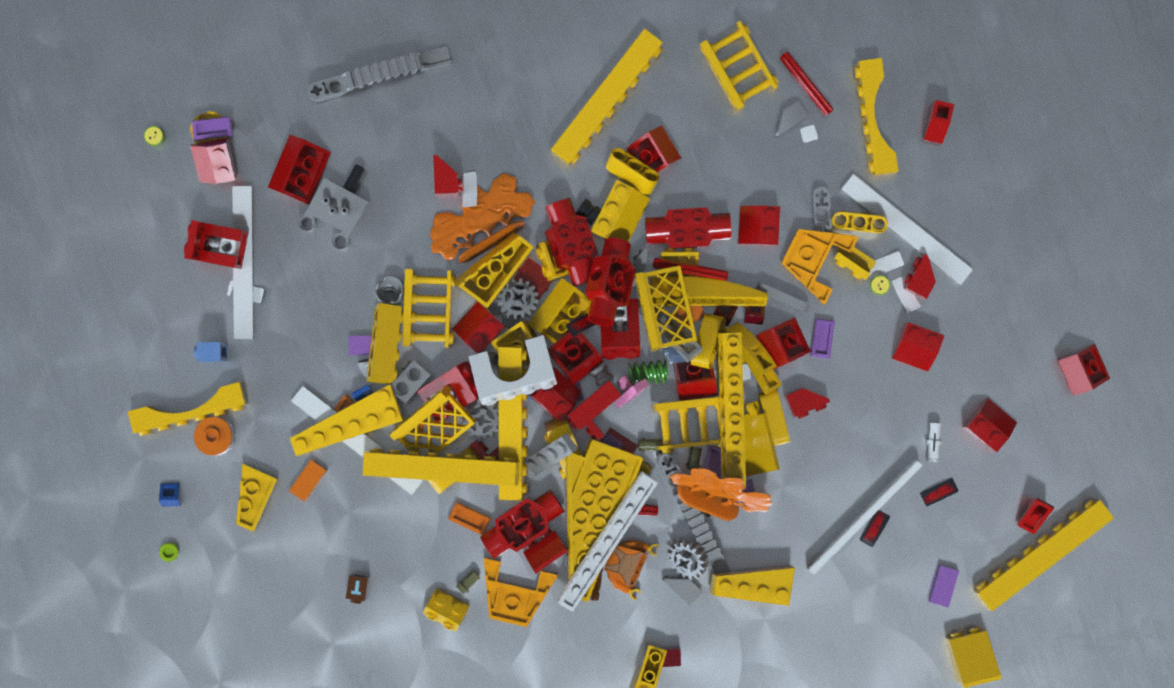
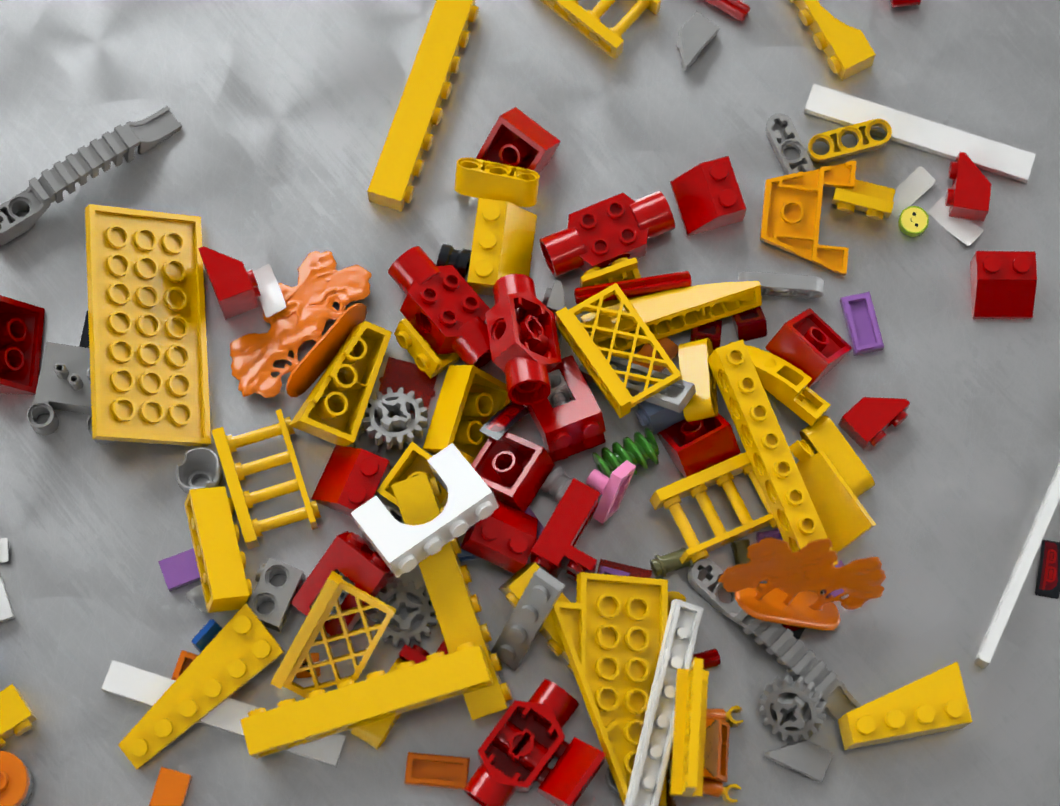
camera: 25 degrees left, 15 degrees down
white sticker [800,125,818,143] -> none
none -> yellow plate [85,204,211,447]
none -> yellow fence [670,658,709,798]

